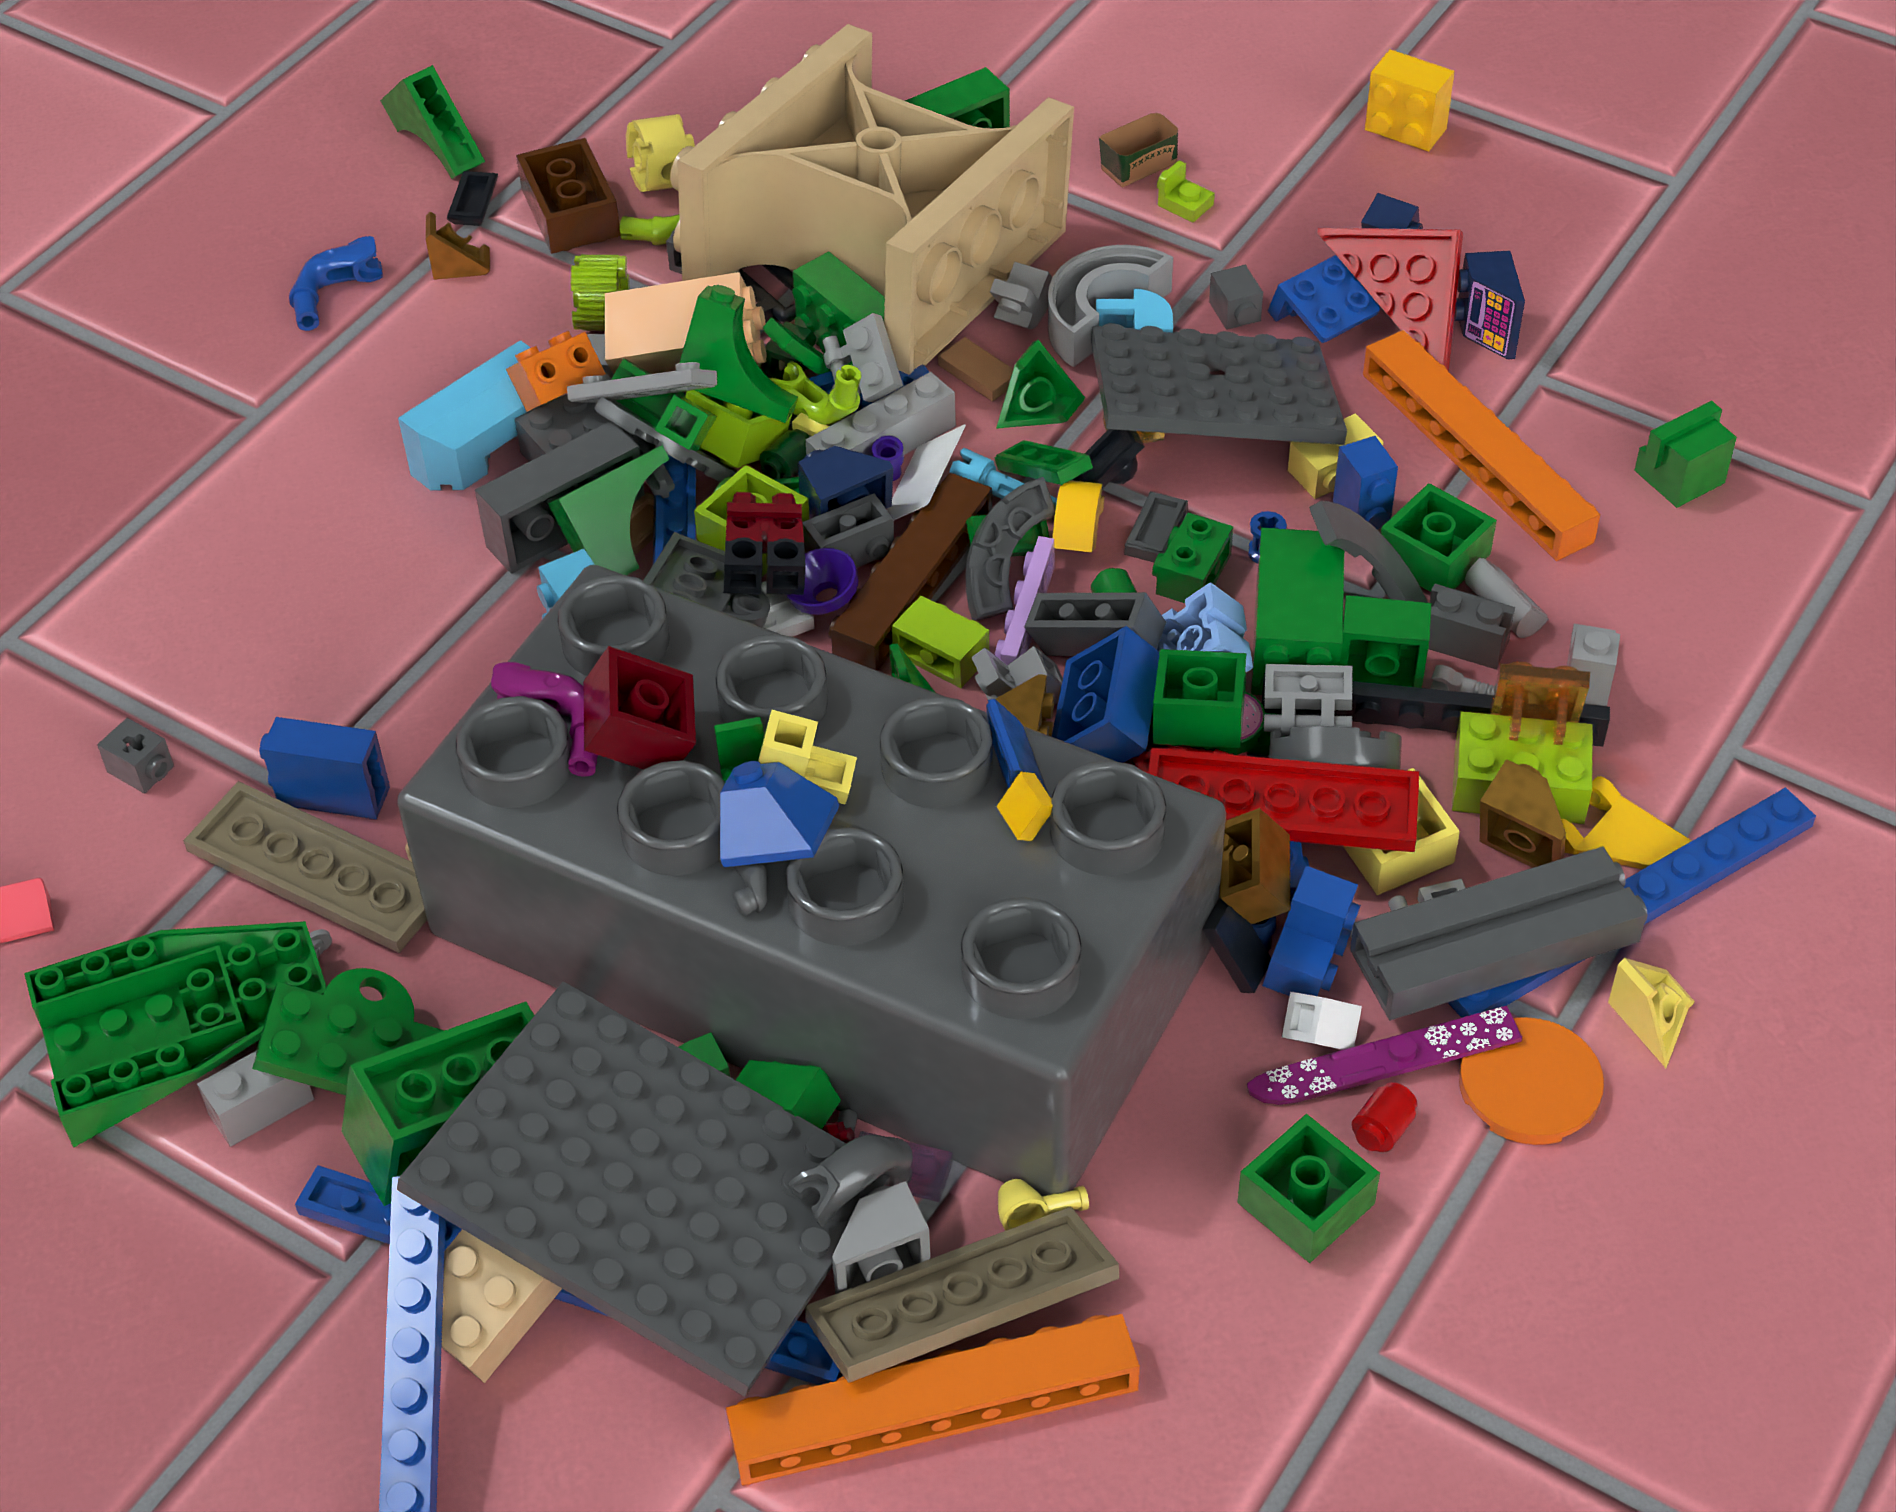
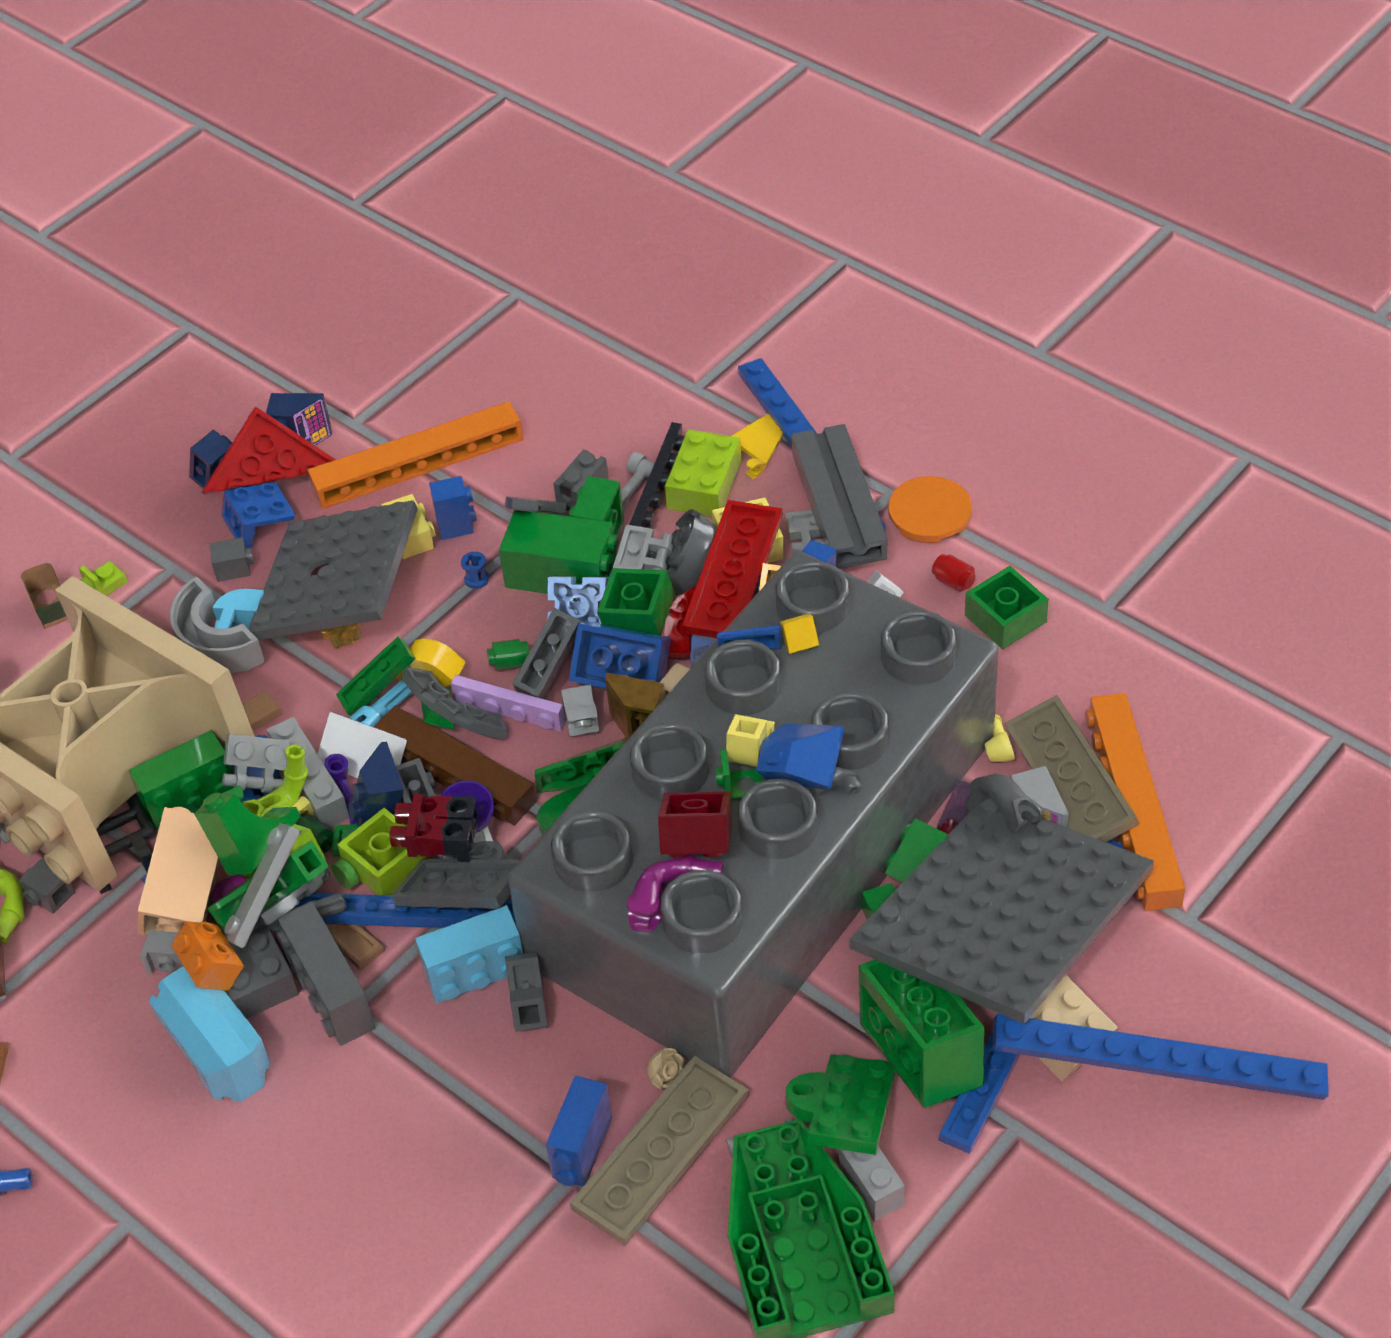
camera: 80 degrees left, 0 degrees up
dark grey brick [97,718,174,794] -> none
green arch [548,445,670,576] -> none
lime brick [571,254,630,331] -> none
lime brick [892,596,990,688] -> none
green slope [996,340,1086,429] -> none
black tile [1073,429,1145,489] -> none
dark grey tile [1124,491,1188,562] -> none
green brick [1152,512,1233,603] -> none
magenta piece [1247,1006,1522,1105] -> none
yellow brick [1365,49,1455,152] -> none
green brick [1381,483,1497,592] -> none
light grey brick [1465,558,1549,638] -> none
pearl gold slope [1479,759,1566,868] -> none
clear orange plate [1490,662,1590,745] -> none
light grey arch [1561,624,1620,706] -> none
light yellow slope [1608,958,1695,1068] -> none
green plate [1634,400,1737,508] -> none

